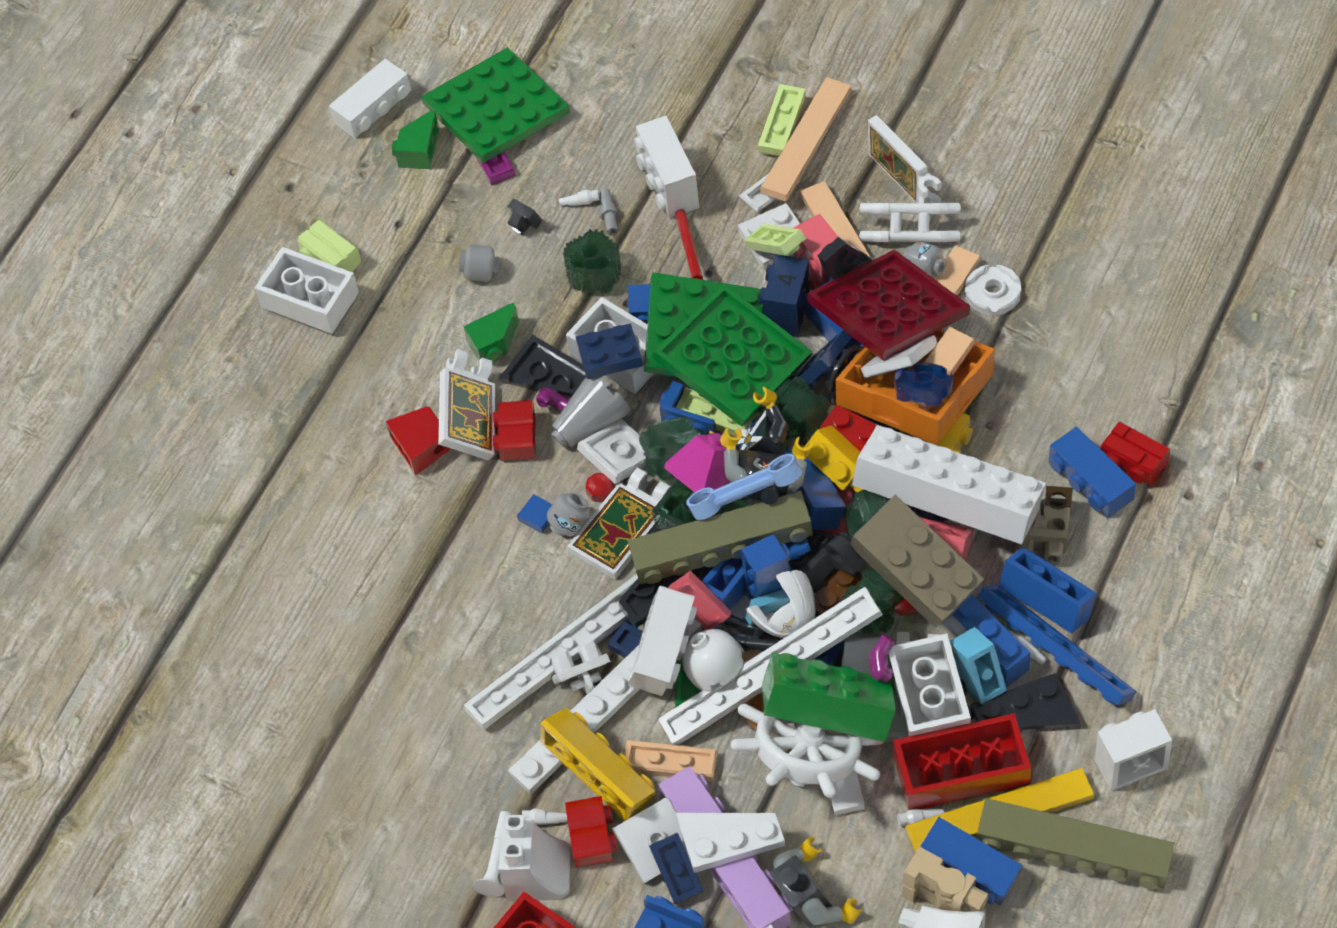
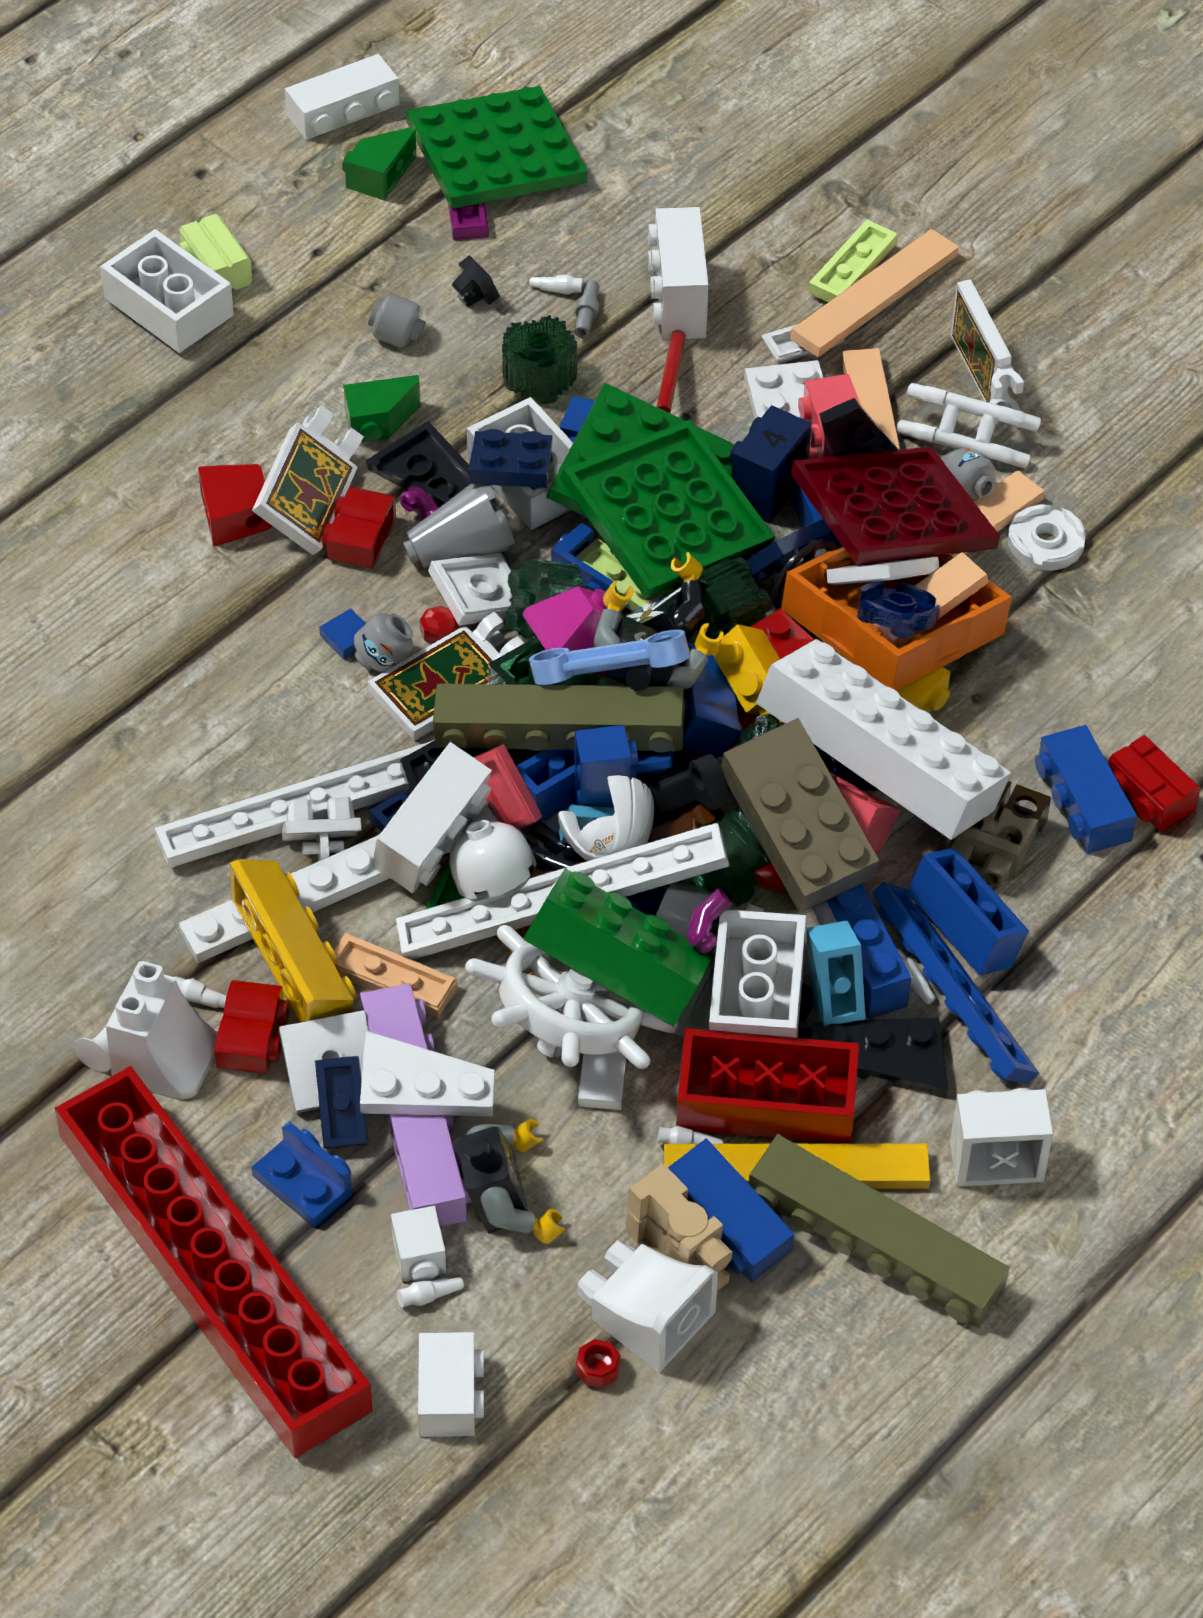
camera: 10 degrees right, 5 degrees down
yellowish green plate [743,224,806,256] -> none

